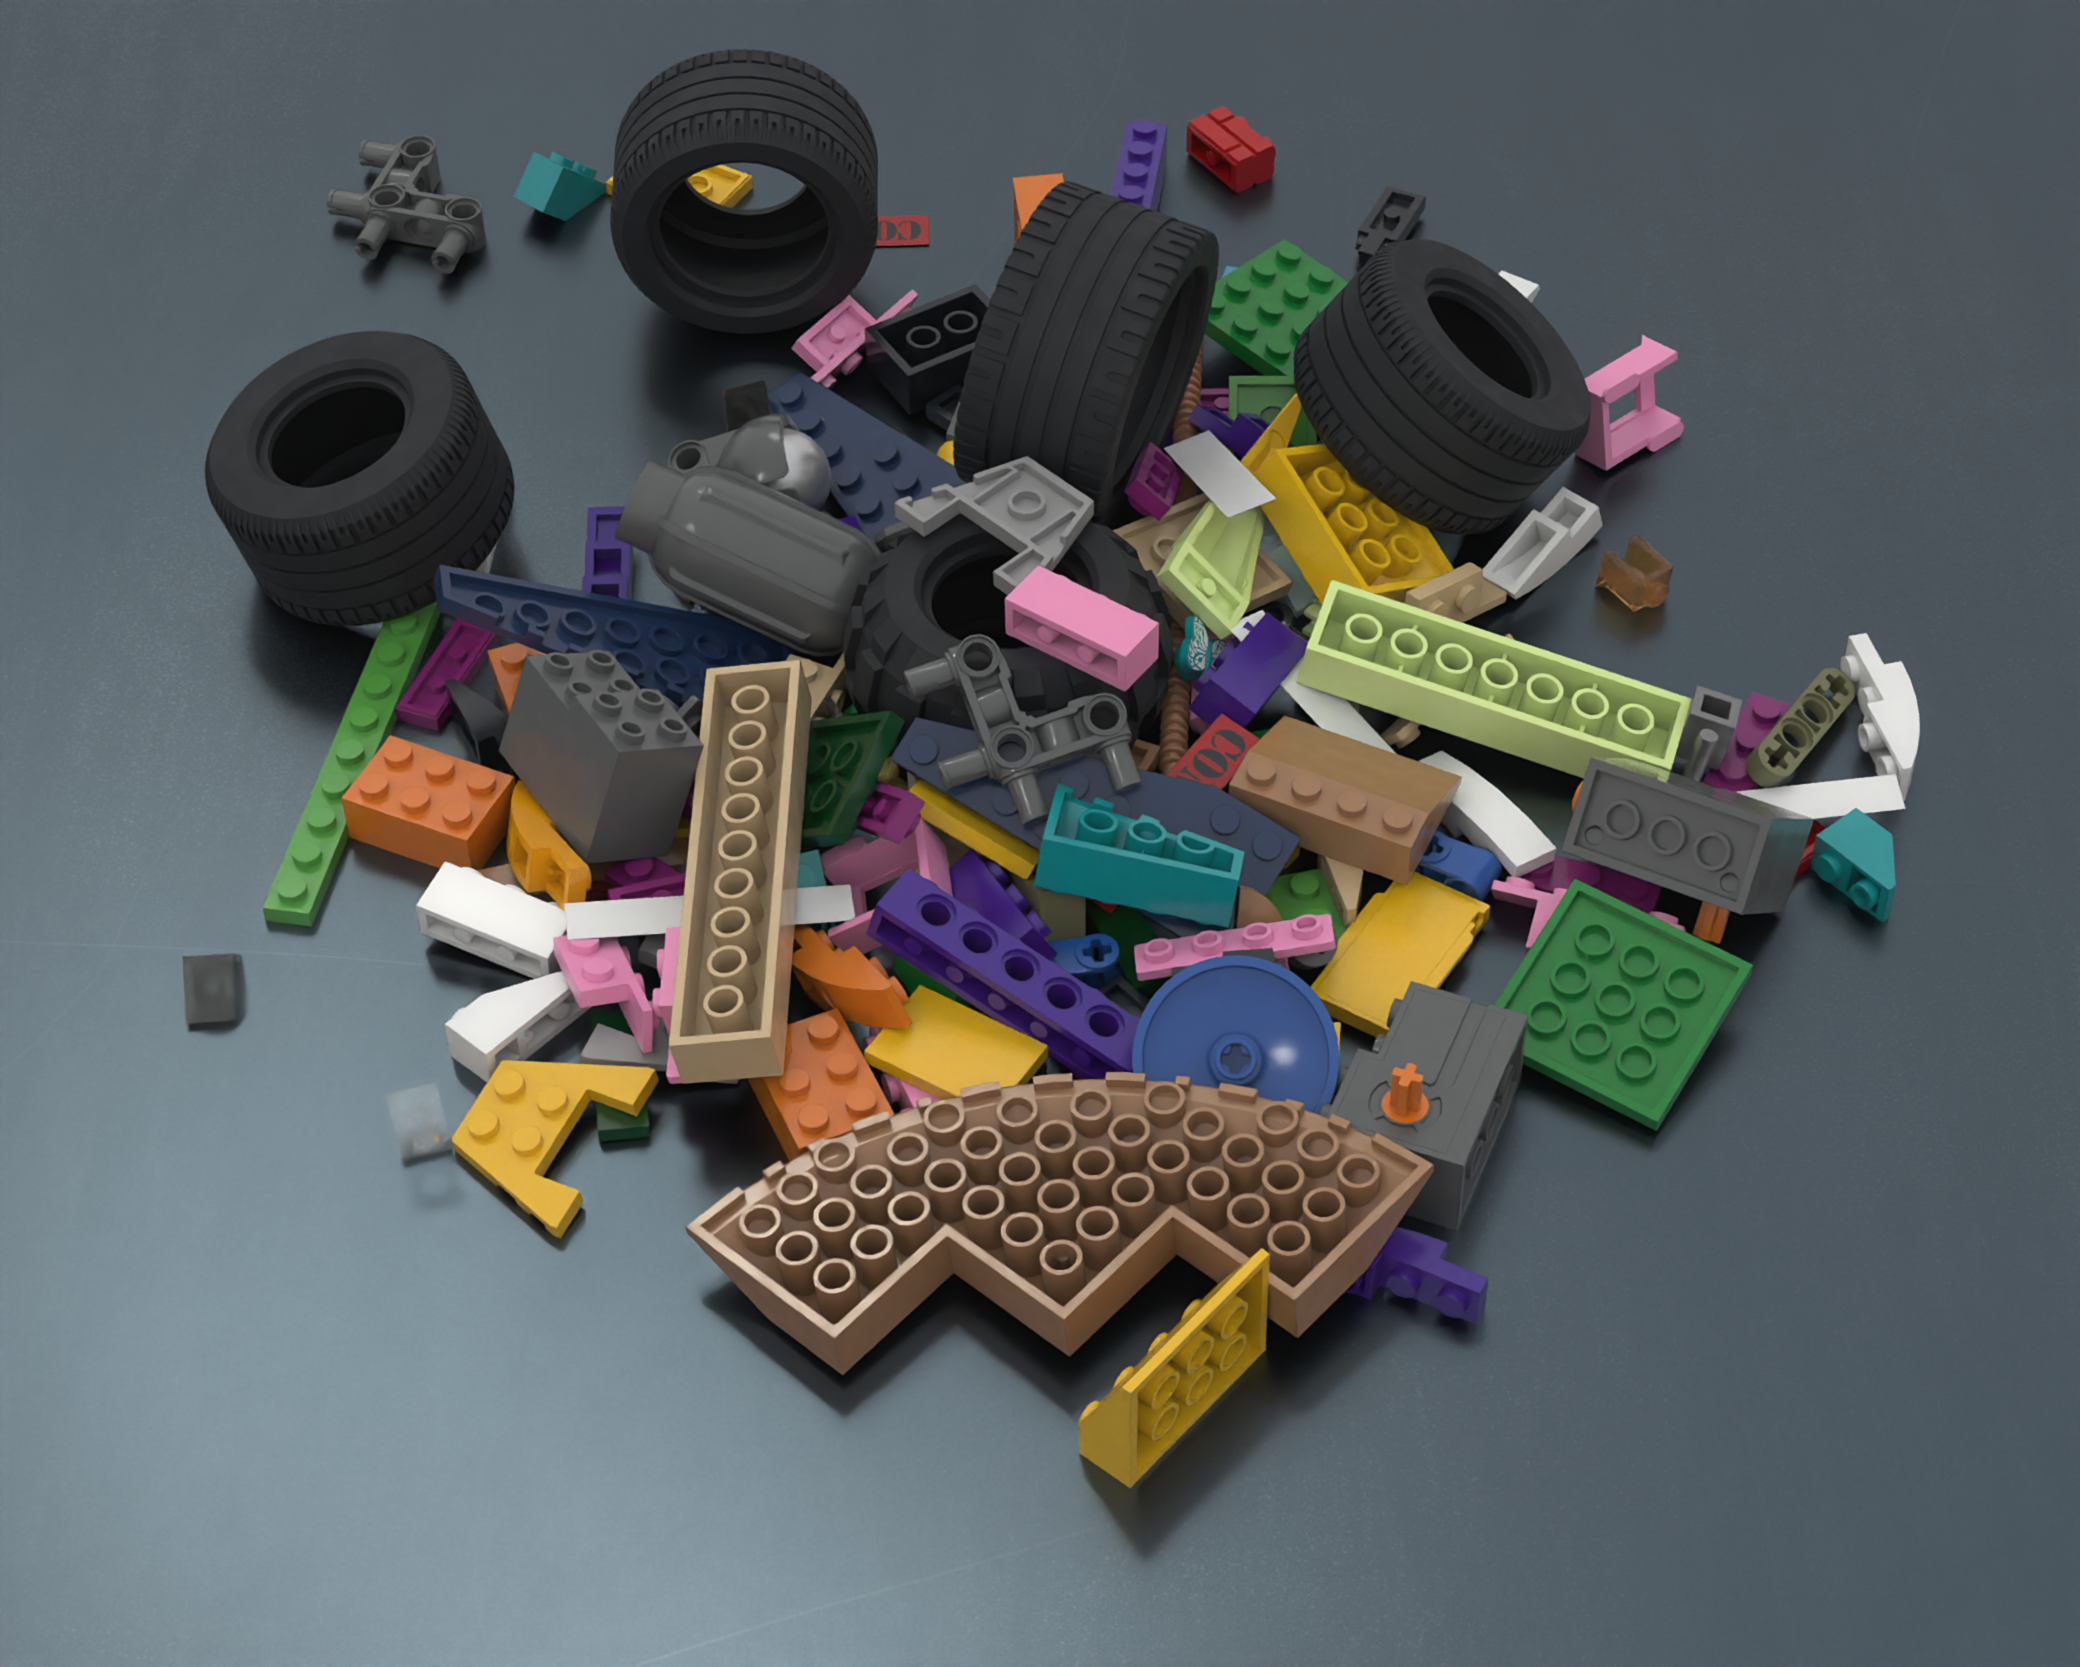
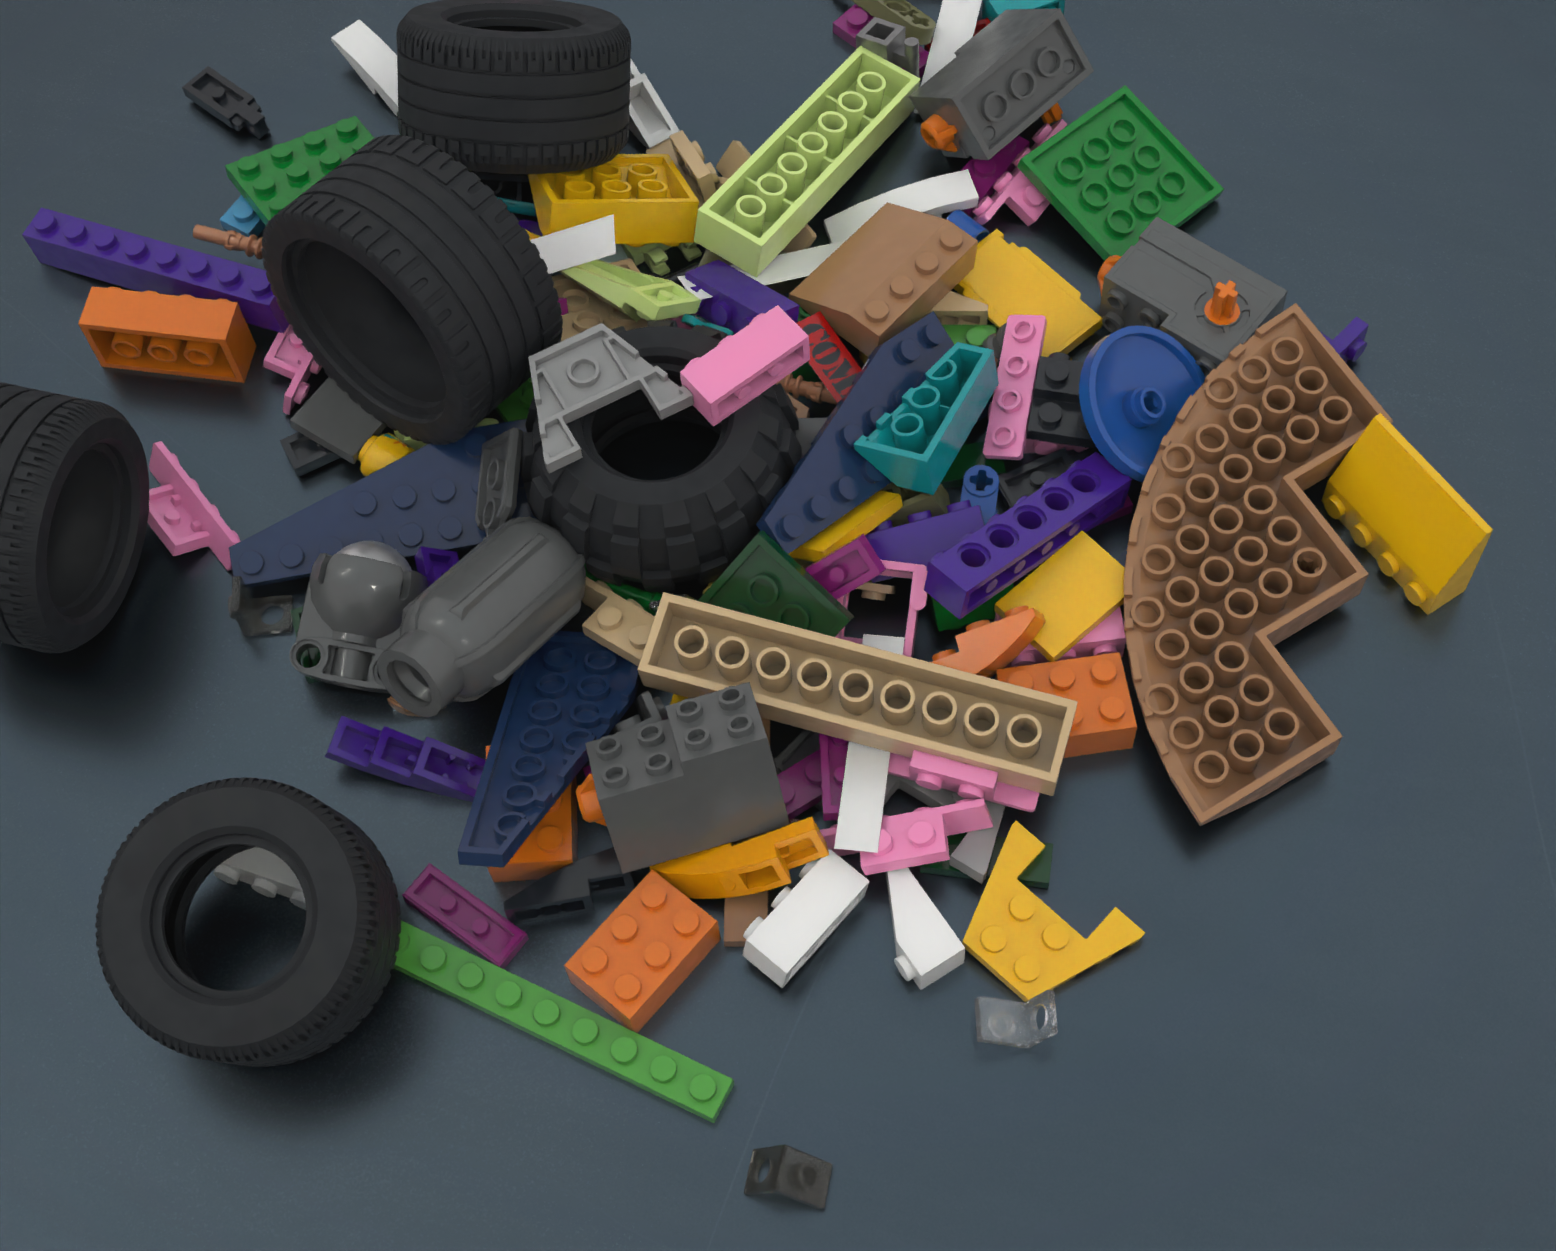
camera: 70 degrees left, 15 degrees up
black brick [865,284,990,415] -> none
dark grey pin [903,634,1142,826] -> none
red brick [1186,106,1276,194] -> none
clear orange window [1595,534,1674,612] -> none

